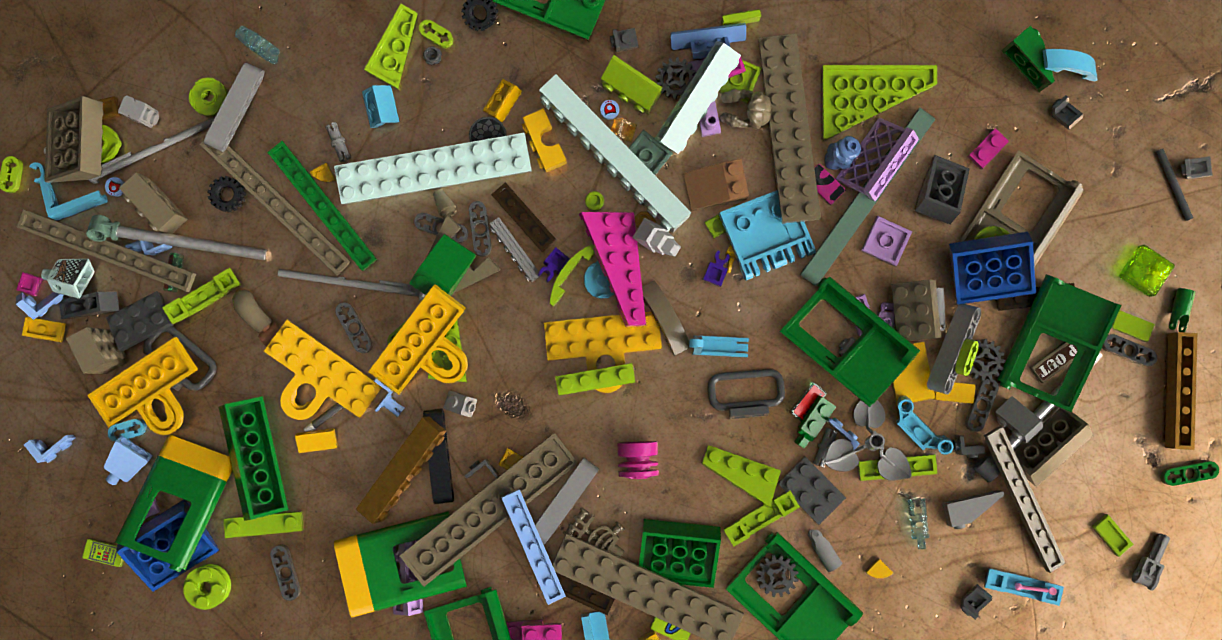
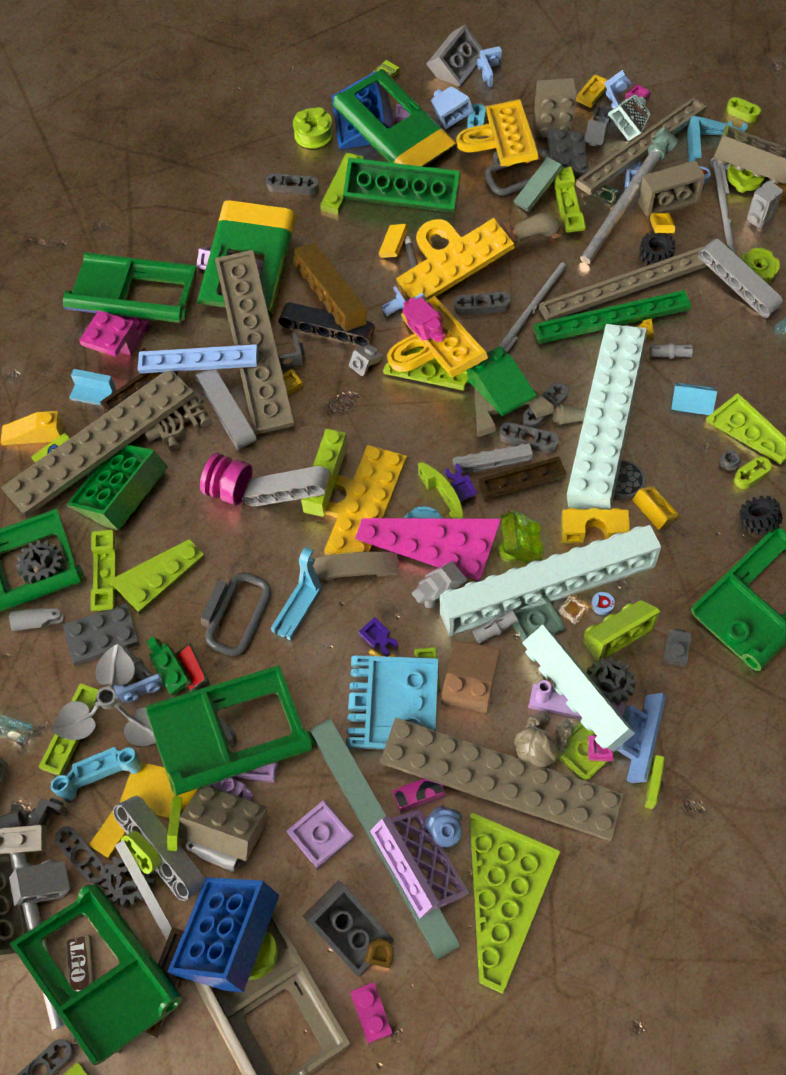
camera: 120 degrees right, 25 degrees down
none -> white sticker [115,840,172,940]
none -> lime tile [167,796,182,851]
none -> light grey beam [242,466,330,506]
none -> pearl gold tile [364,938,394,969]
none -> dark pink hinge [402,297,446,343]
none -> light grey slope [426,25,484,86]
none -> light grey pin [472,610,518,644]
none -> clear neon green brick [501,509,544,564]
none -> sand green tile [513,157,563,212]
none -> yellow tile [650,213,675,233]

